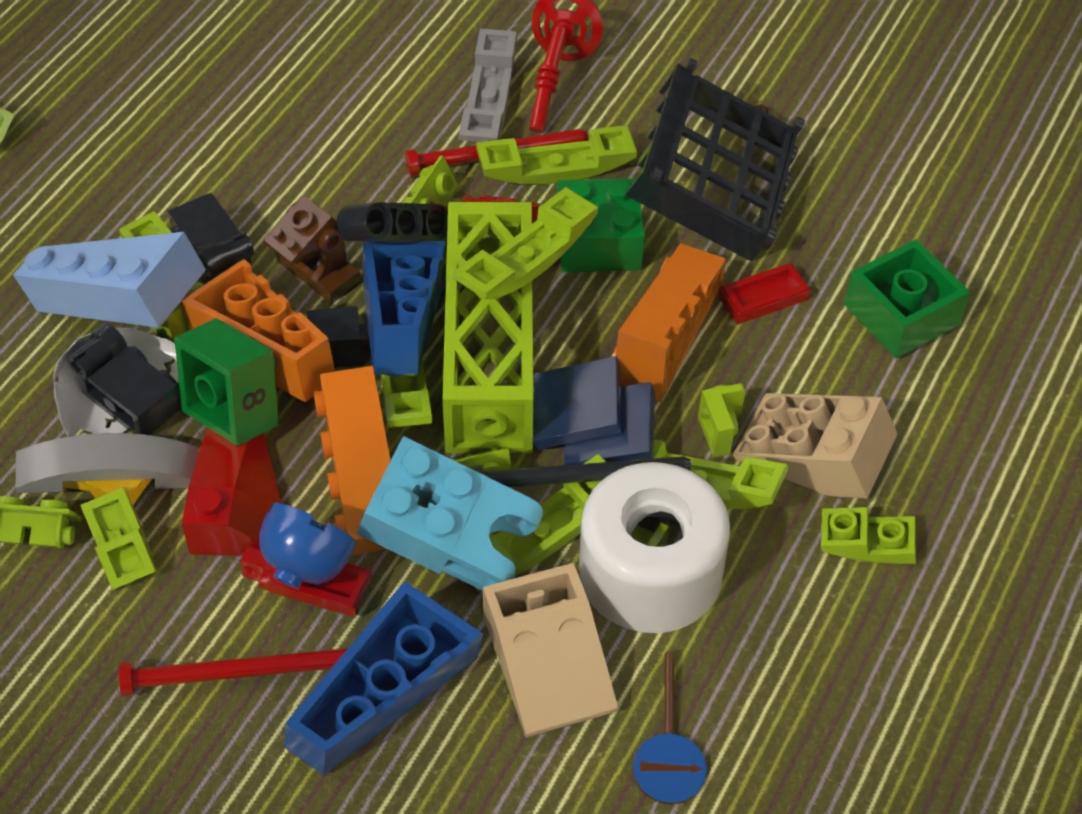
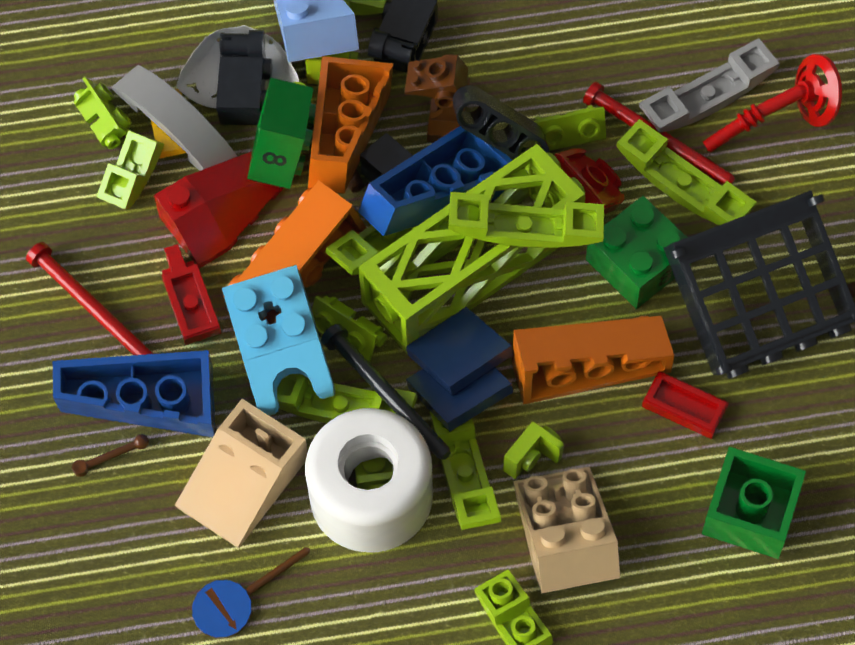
camera: 55 degrees right, 10 degrees up
blue cylinder [259,503,356,589] -> none
none -> reddish brown hinge [72,434,149,477]

